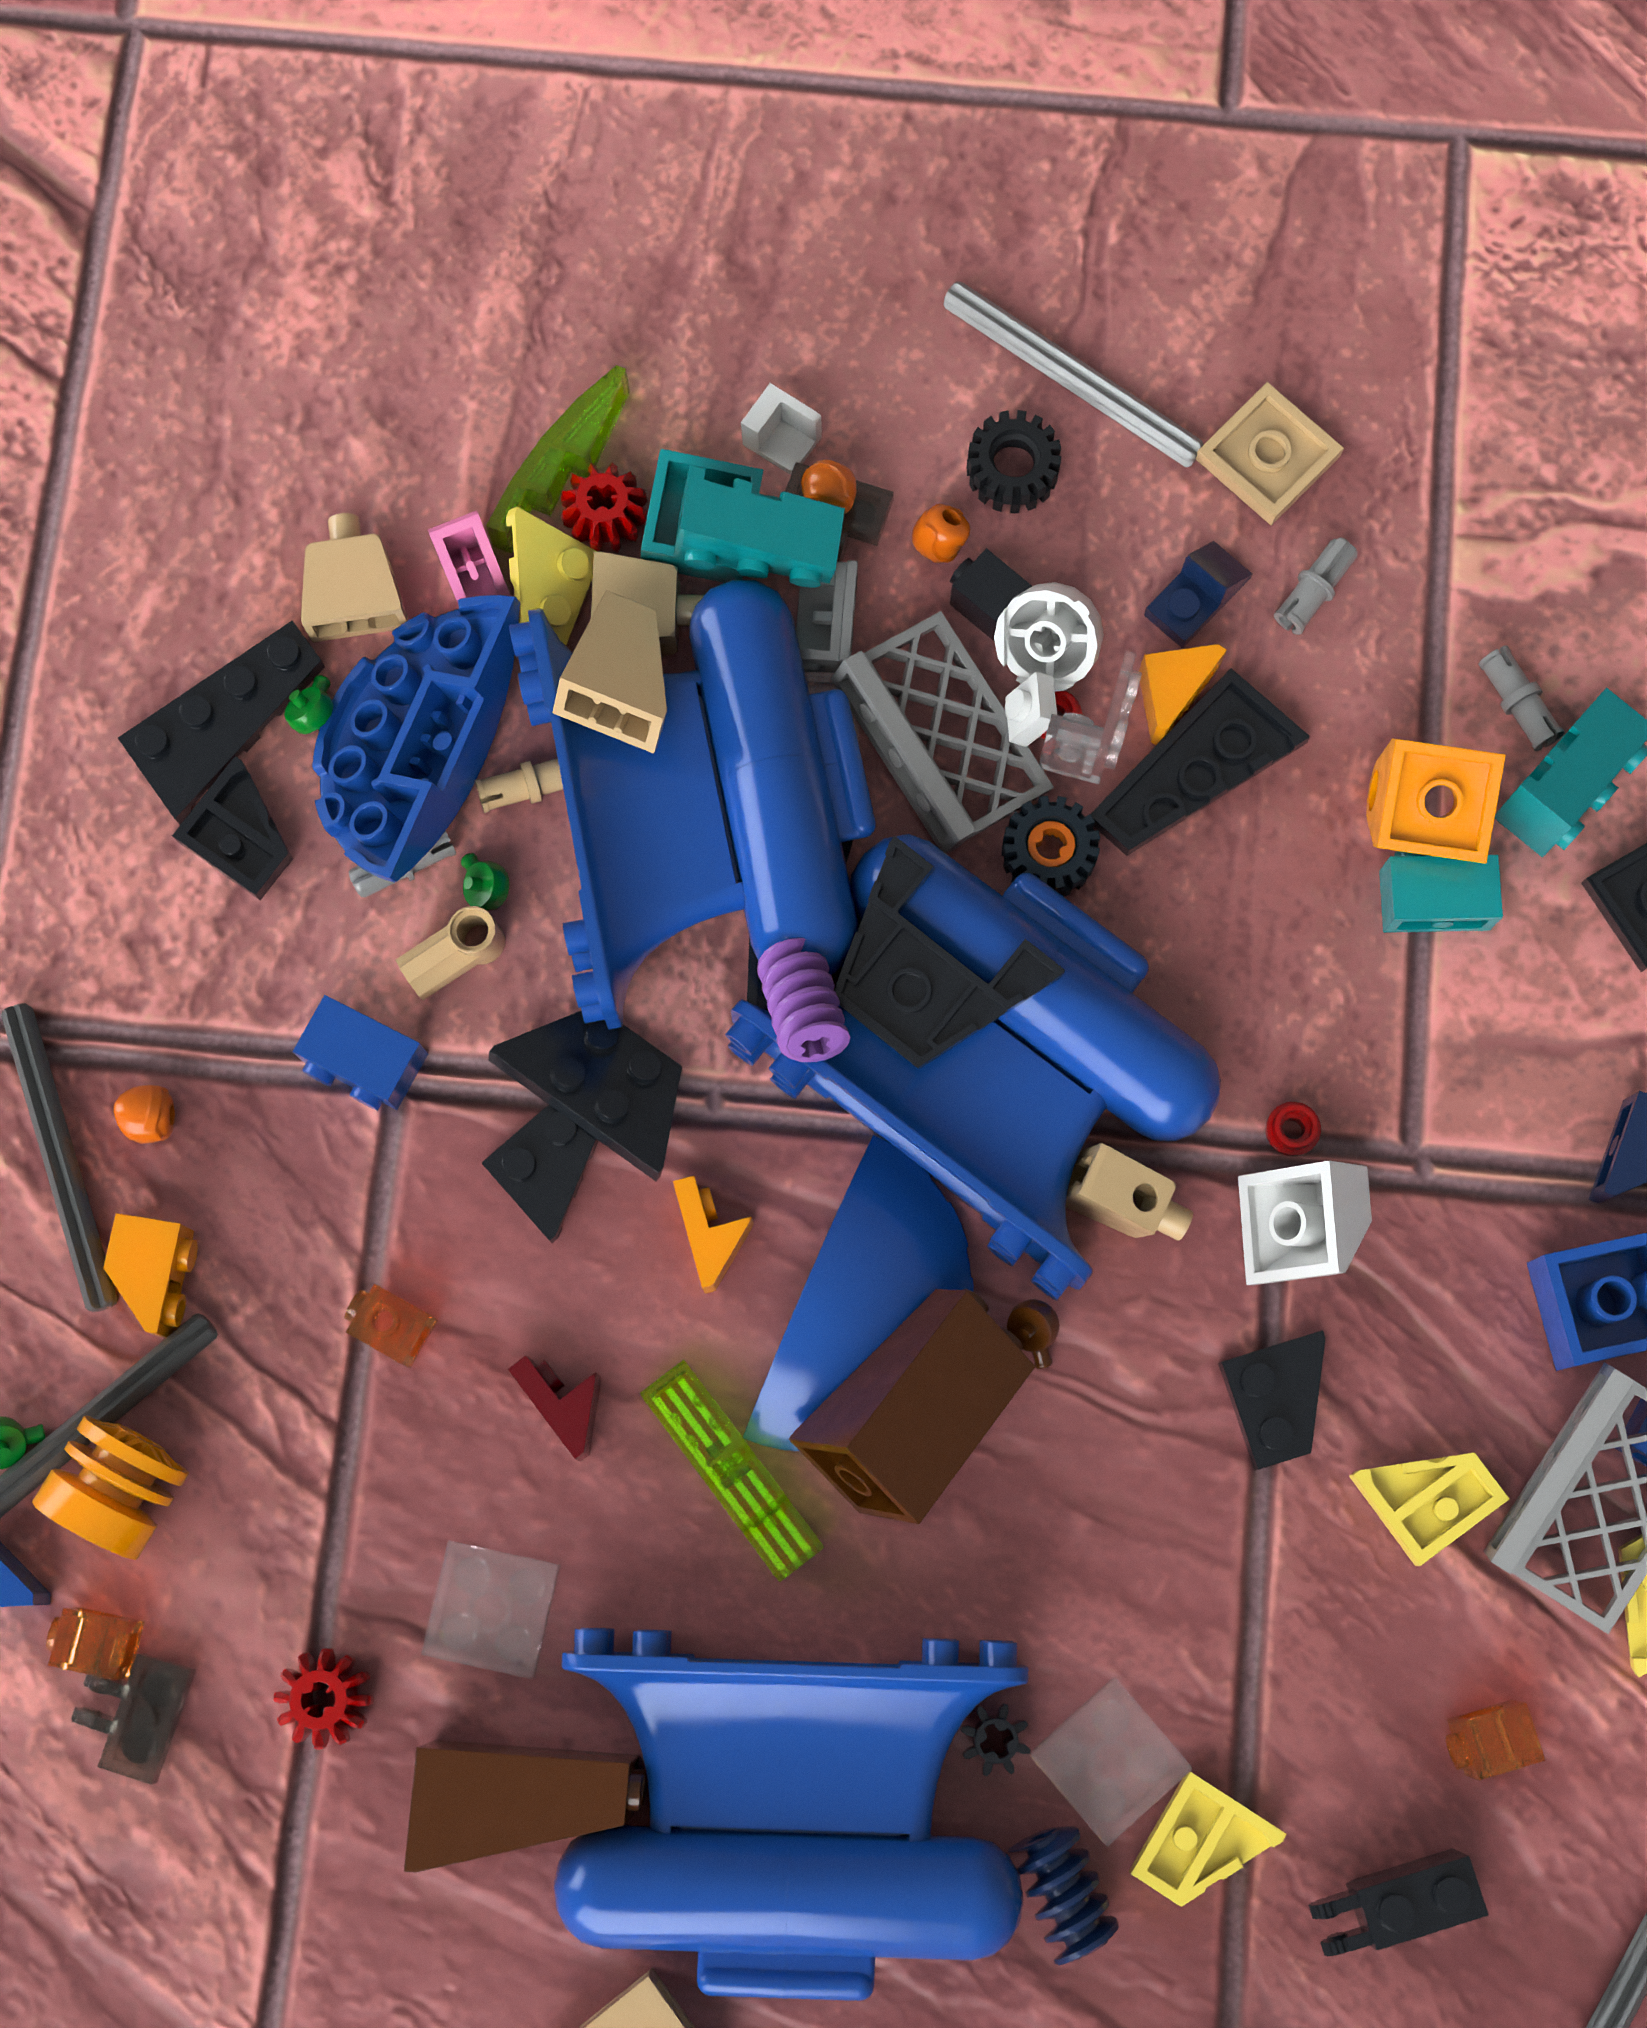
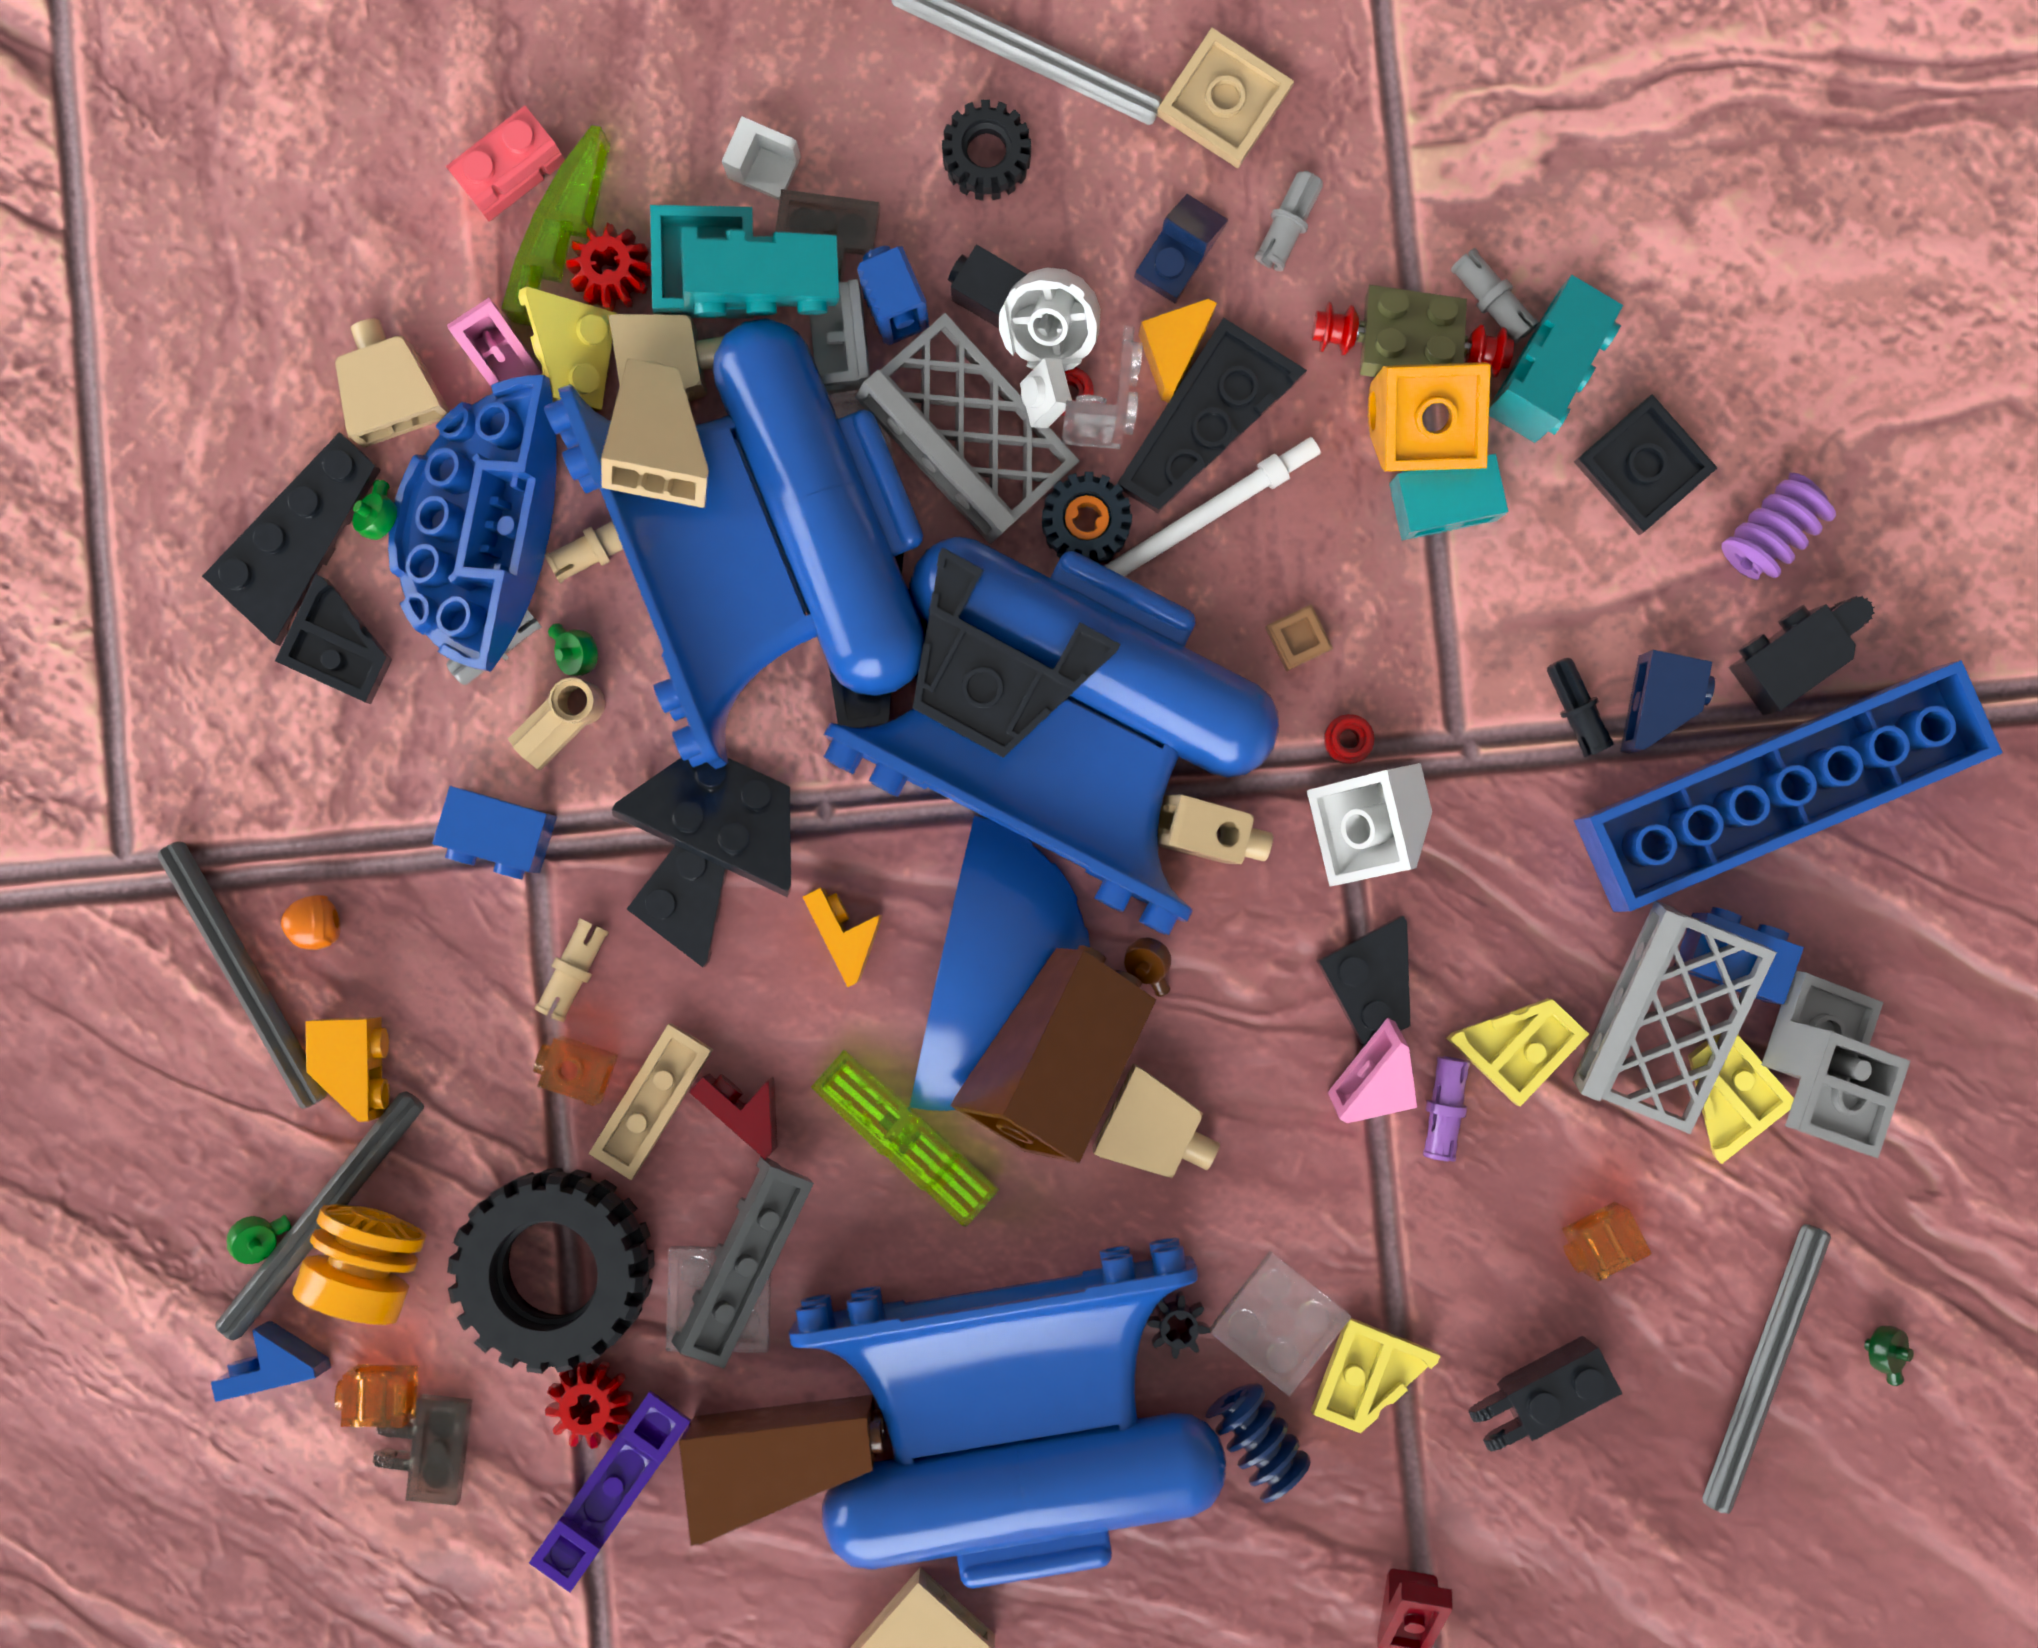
camera: 20 degrees left, 10 degrees up
medium lavender piece [757,938,850,1062] -> none
orange piece [801,460,857,514] -> none
orange piece [911,504,971,563] -> none
none -> coral brick [446,105,566,222]
none -> black tyre [447,1168,655,1374]
none -> dark purple slope [529,1390,691,1593]
none -> tan pin [534,918,609,1022]
none -> tan plate [589,1023,714,1180]
none -> dark grey hinge [671,1157,814,1368]
none -> blue brick [857,245,929,345]
none -> tan torso [1092,1063,1220,1178]
none -> white bar [1105,437,1321,576]
none -> medium nougat tile [1265,604,1333,672]
none -> olive plate [1312,285,1514,378]
none -> bright pink slope [1328,1018,1417,1123]
none -> medium lavender pin [1423,1056,1470,1162]
none -> black axle [1547,658,1614,757]

